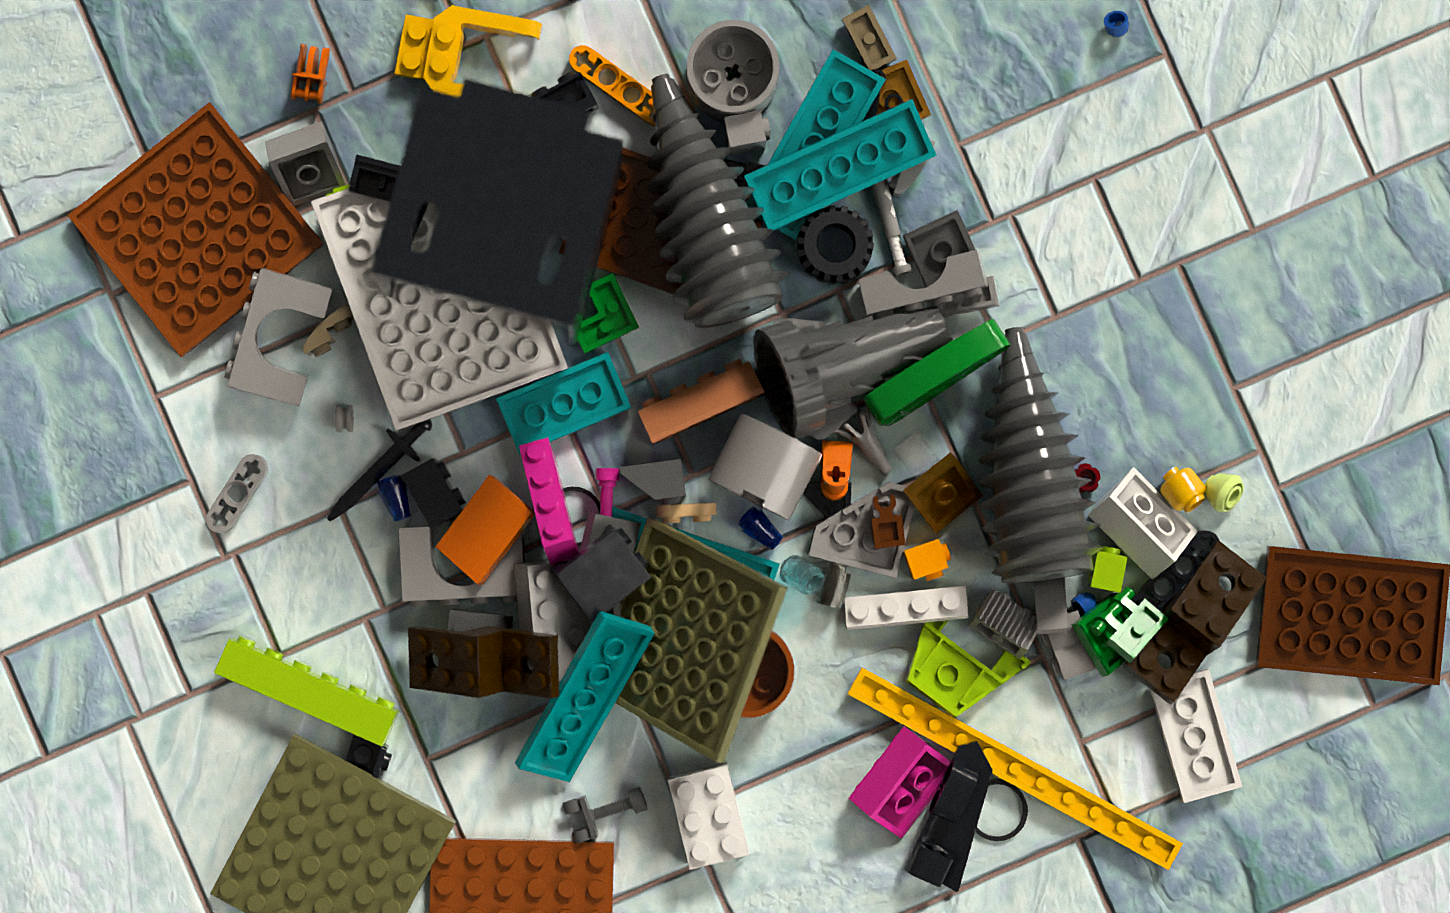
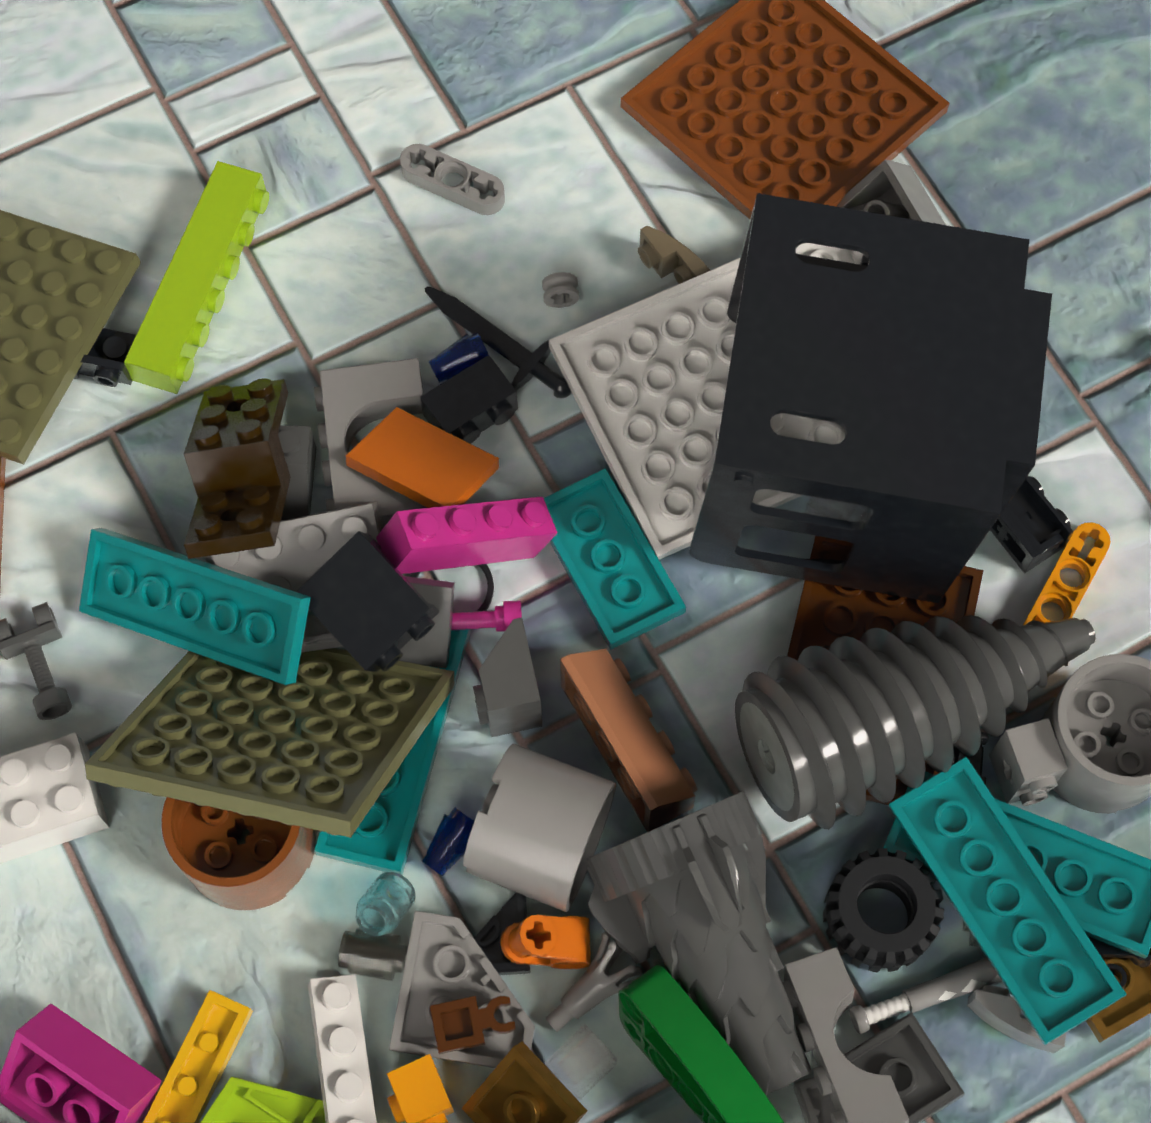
camera: 90 degrees right, 20 degrees down
light grey arch [224,268,333,407] -> none
orange arm [291,44,330,104] -> none
yellow plate [395,5,542,97] -> none
green plate [578,273,639,354] -> none
tan plate [656,503,717,523] -> none

